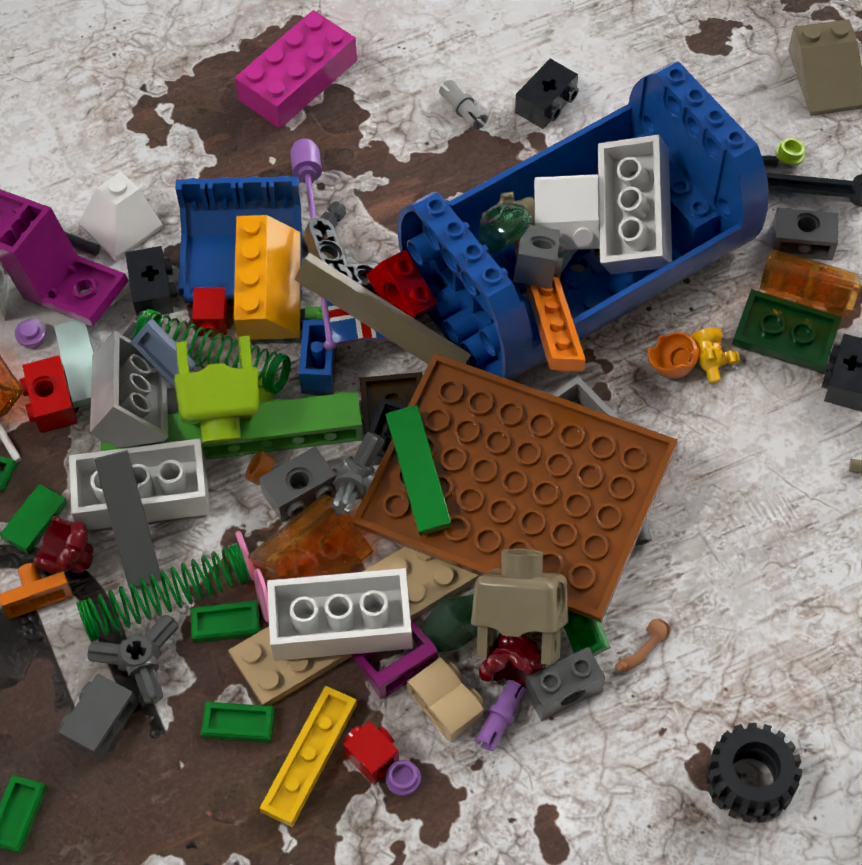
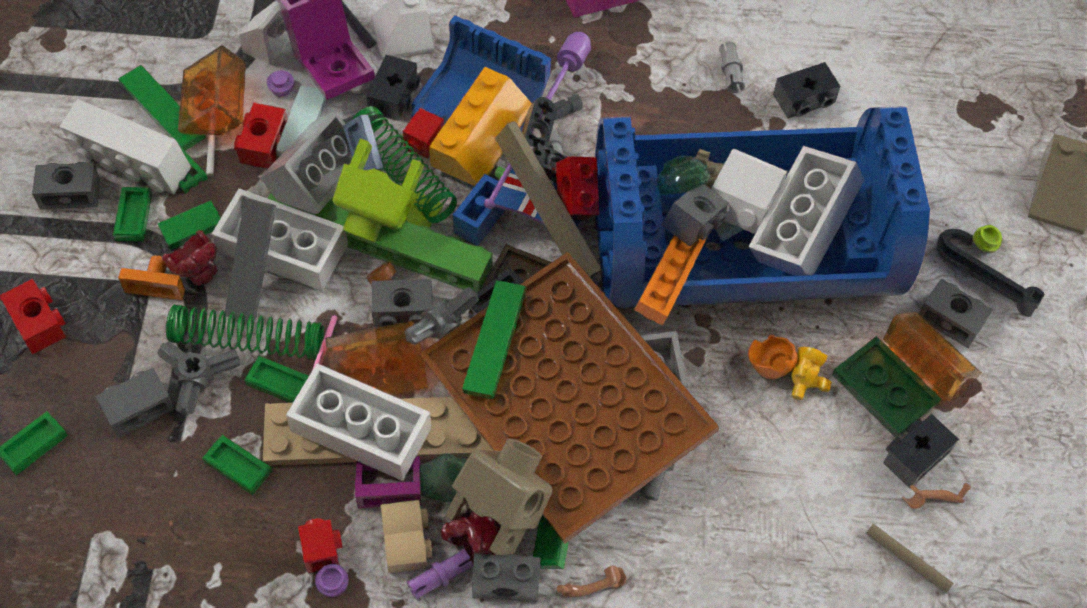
camera: 25 degrees right, 0 degrees up
yellow plate [259,685,357,828] -> none

